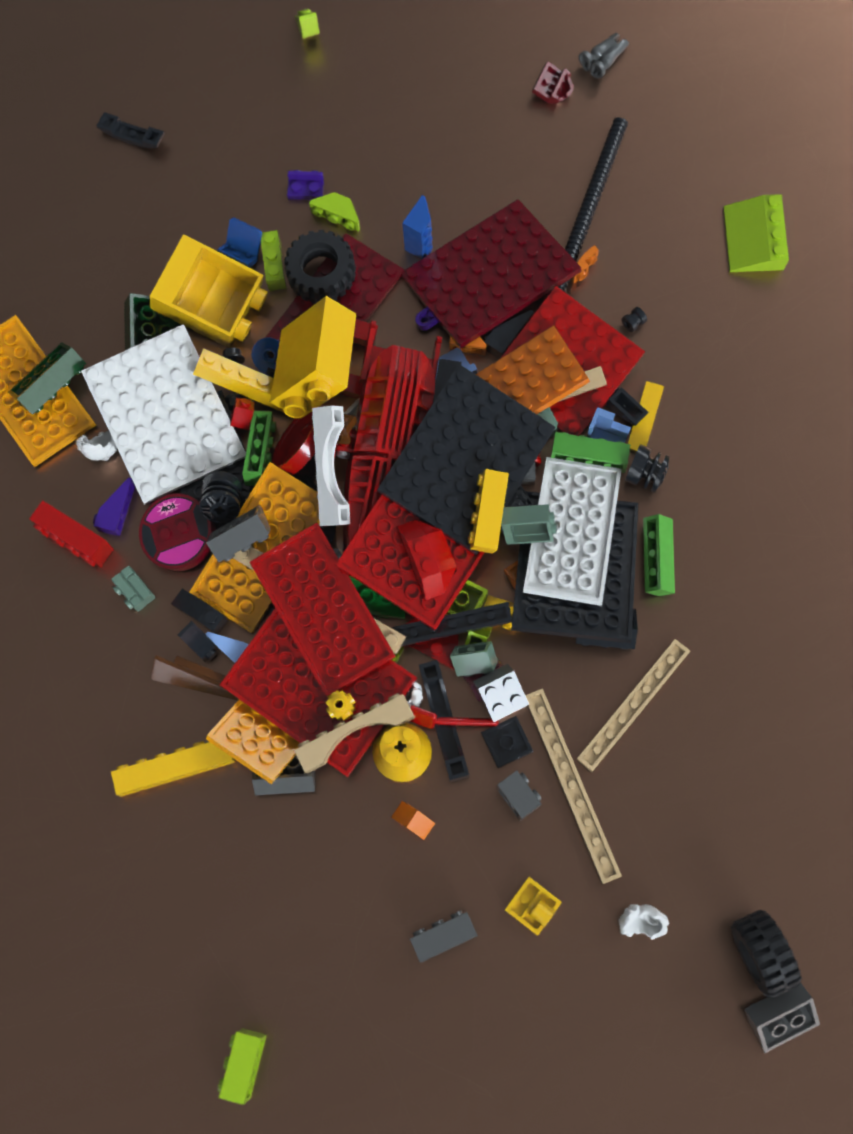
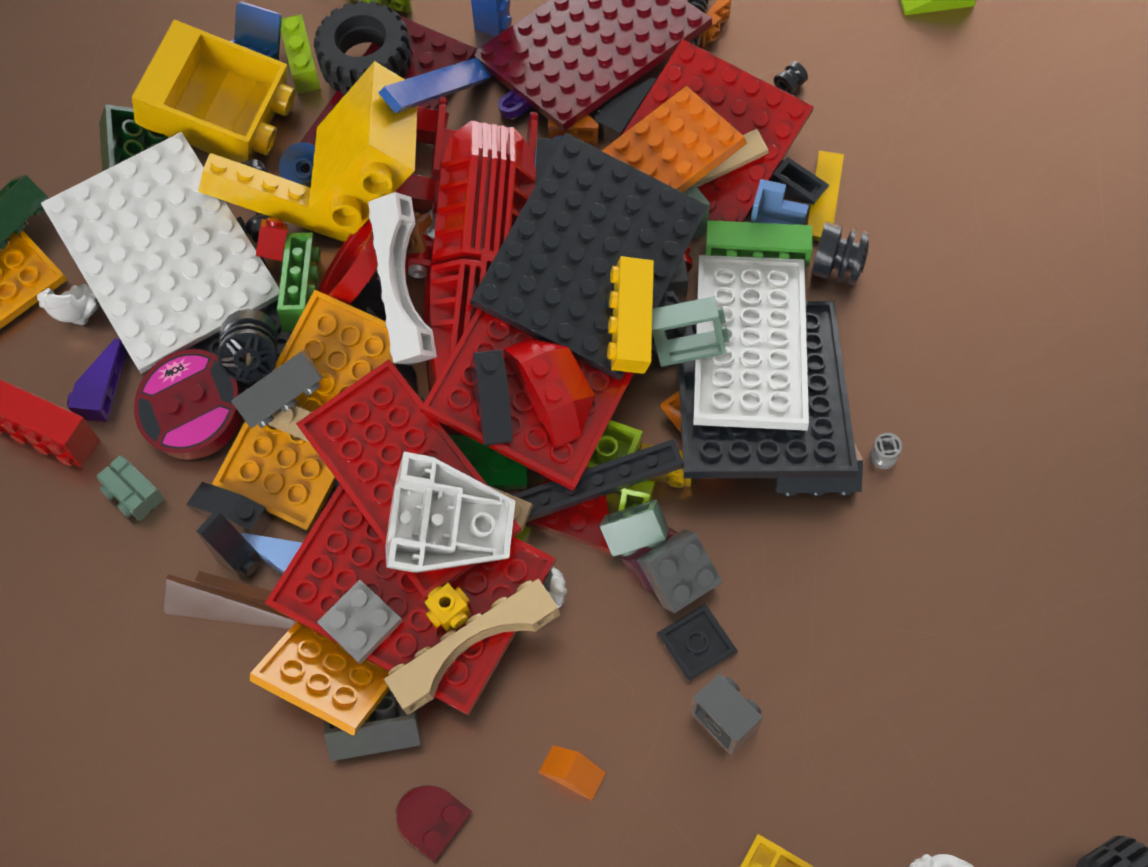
camera: 10 degrees left, 10 degrees down
yellow brick [111,741,235,797] -> none
yellow cone [372,722,432,782] -> none
red piece [409,705,499,729] -> none
black arch [419,660,469,783] -> none
tan plate [525,688,622,884] -> none
tan plate [576,639,690,772] -> none
bright green brick [643,514,675,596] -> none
none -> light grey plate [317,580,403,664]
none -> tile [378,57,492,113]
none -> white wedge [385,452,515,573]
none -> dark red slope [395,785,472,862]
none -> black slope [470,350,513,446]
none -> light grey wheel [870,433,902,469]

